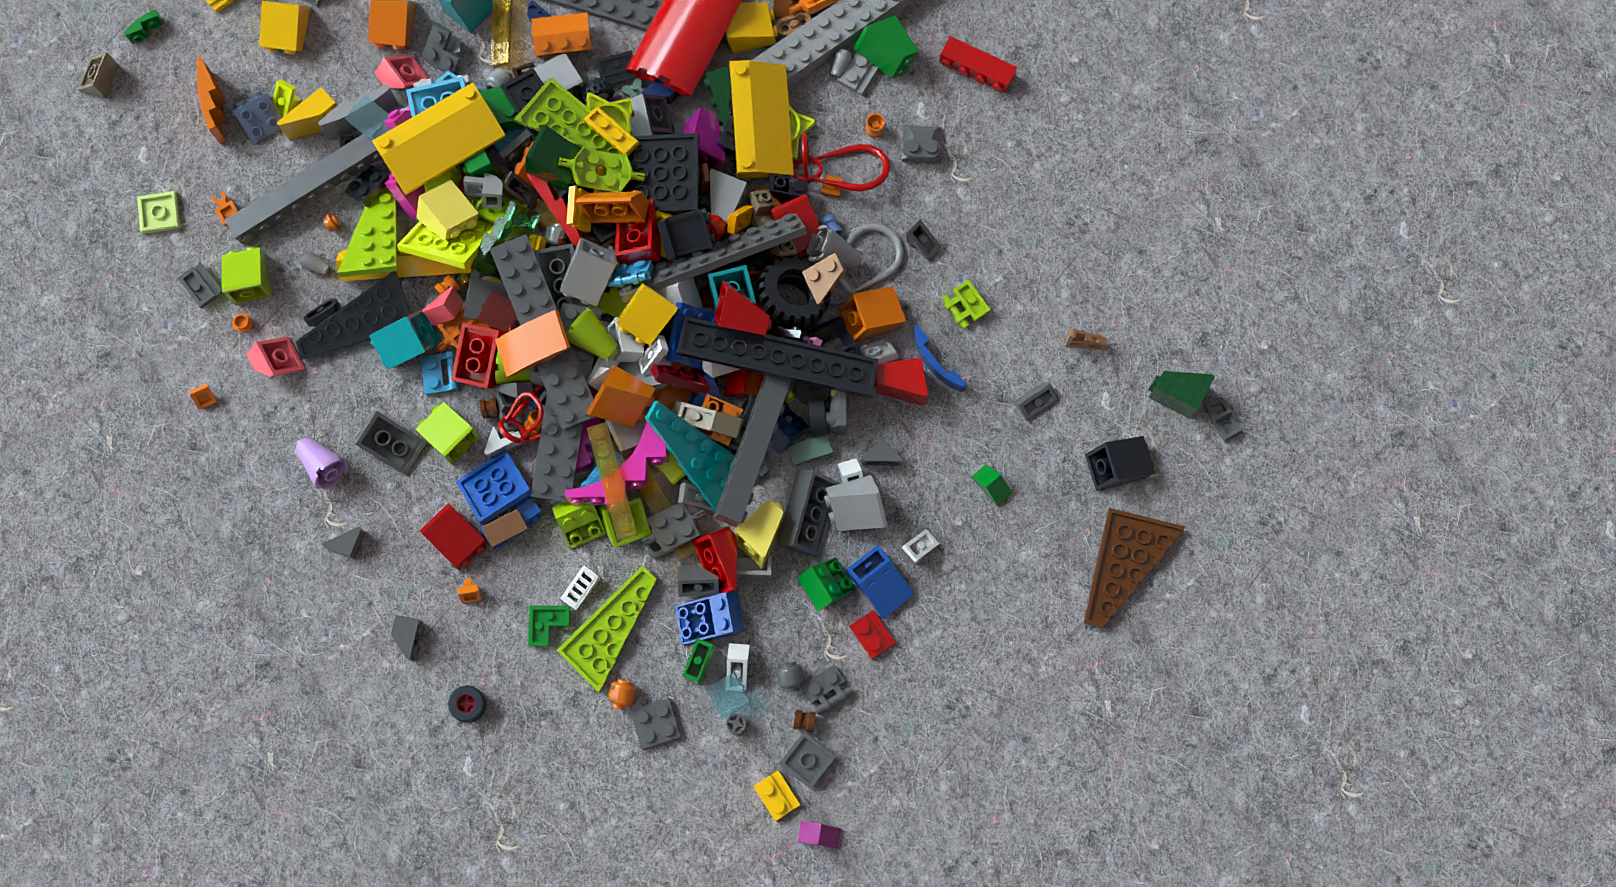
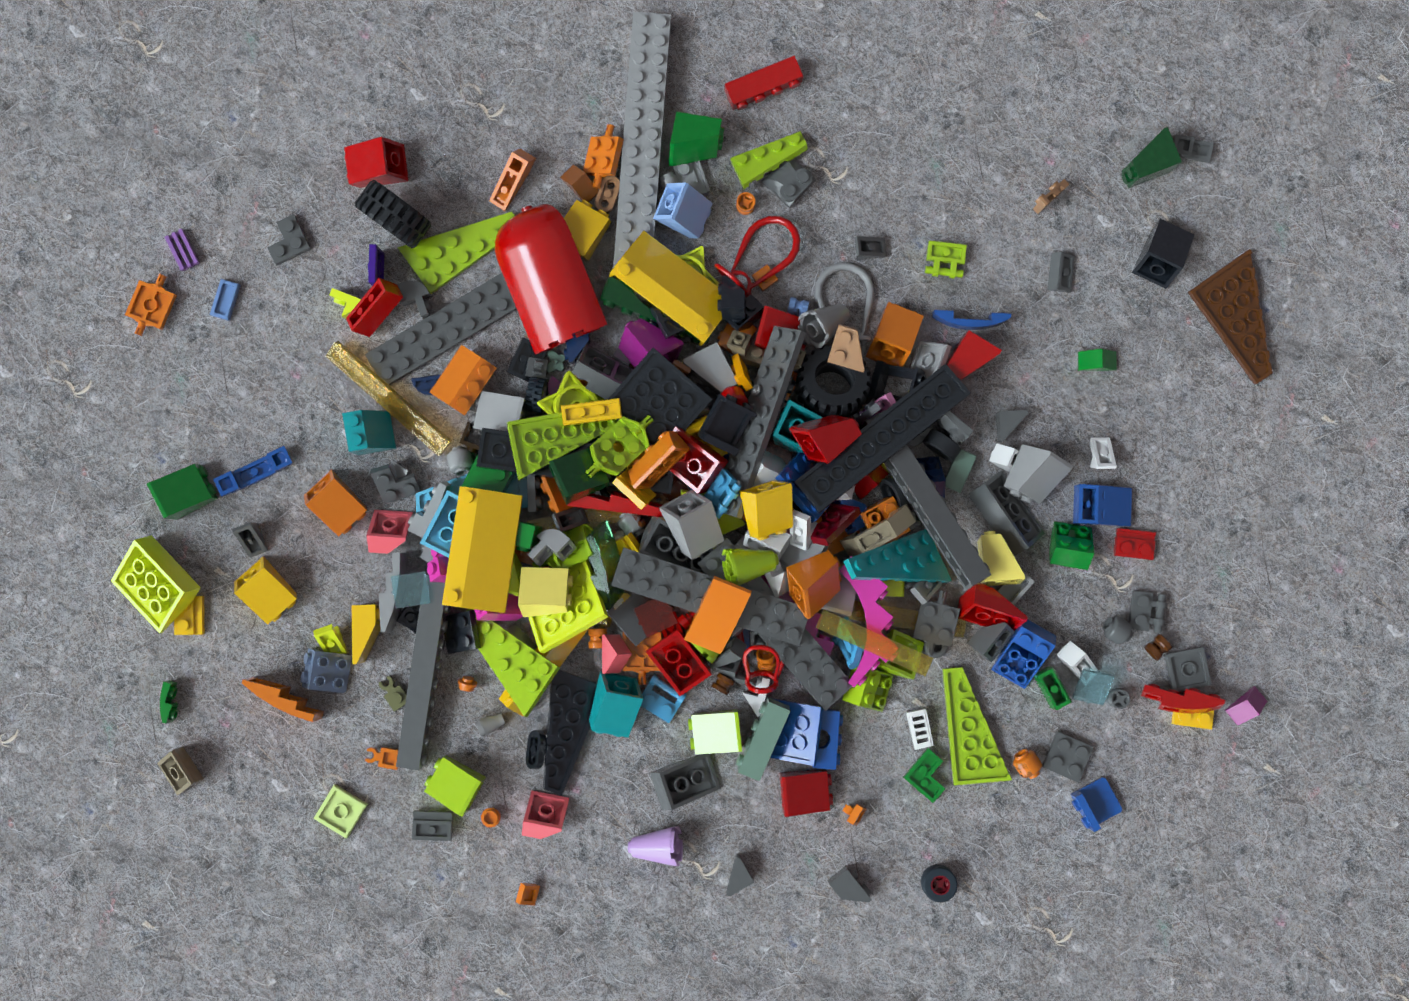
camera: 50 degrees left, 10 degrees up
medium nougat slope [482,509,528,547] -> none
none -> olive plate [378,676,407,712]
none -> dark grey tile [525,357,548,378]
none -> light blue slope [653,182,713,238]
none -> black slope [717,276,746,319]
none -> lime wing [730,131,808,189]
none -> sand green brick [736,697,791,781]
none -> blue bracket [1070,777,1122,832]
none -> red slope [1141,684,1225,714]

